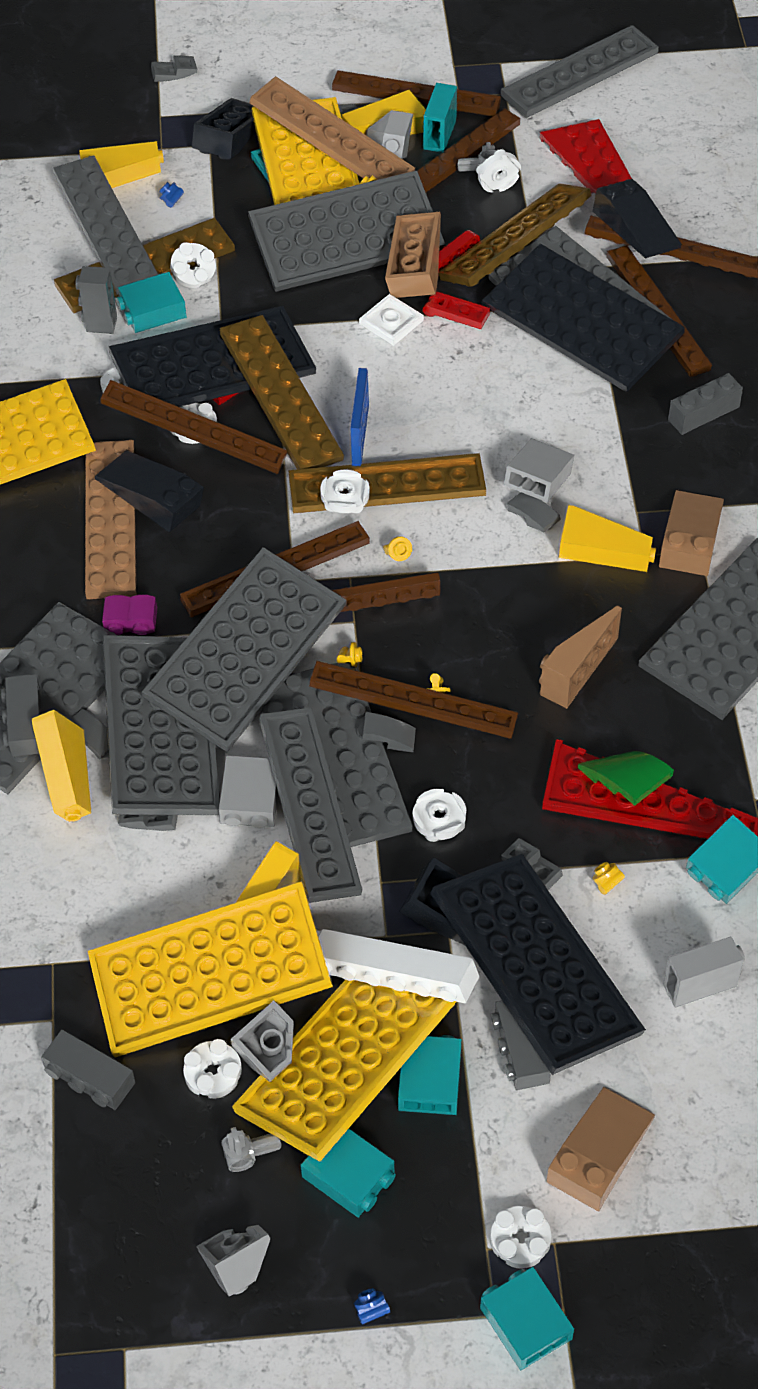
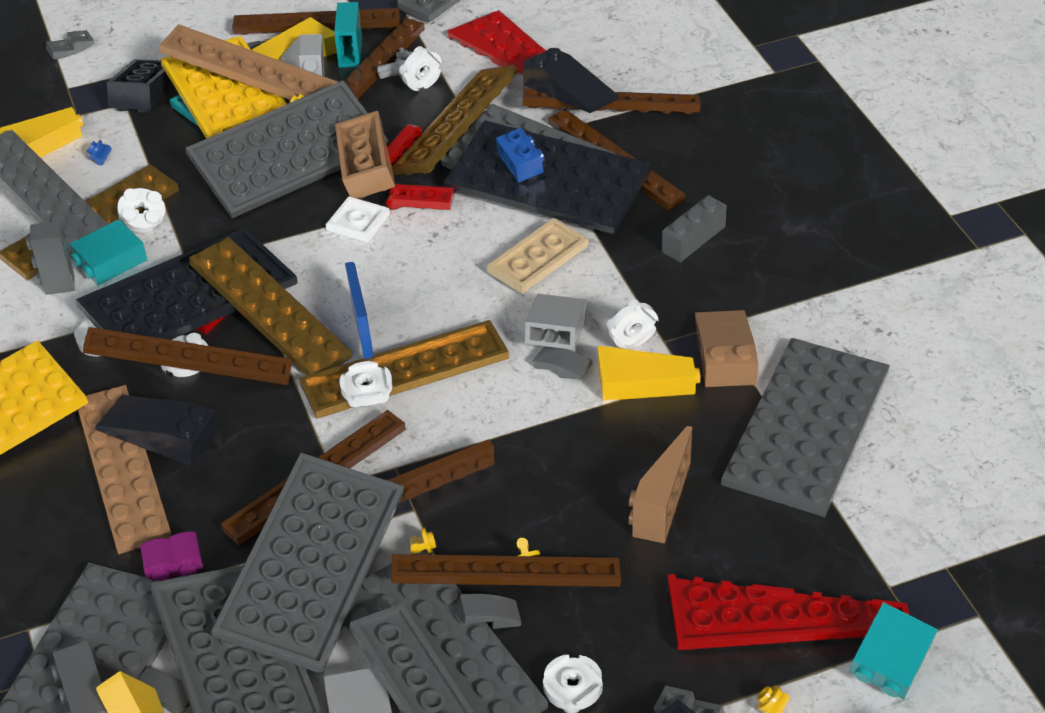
camera: 15 degrees left, 10 degrees down
yellow plate [383,536,412,561] -> none
green slope [578,751,674,806] -> none
none -> tan plate [487,218,589,294]
none -> blue brick [496,128,545,183]
none -> white plate [607,300,658,348]

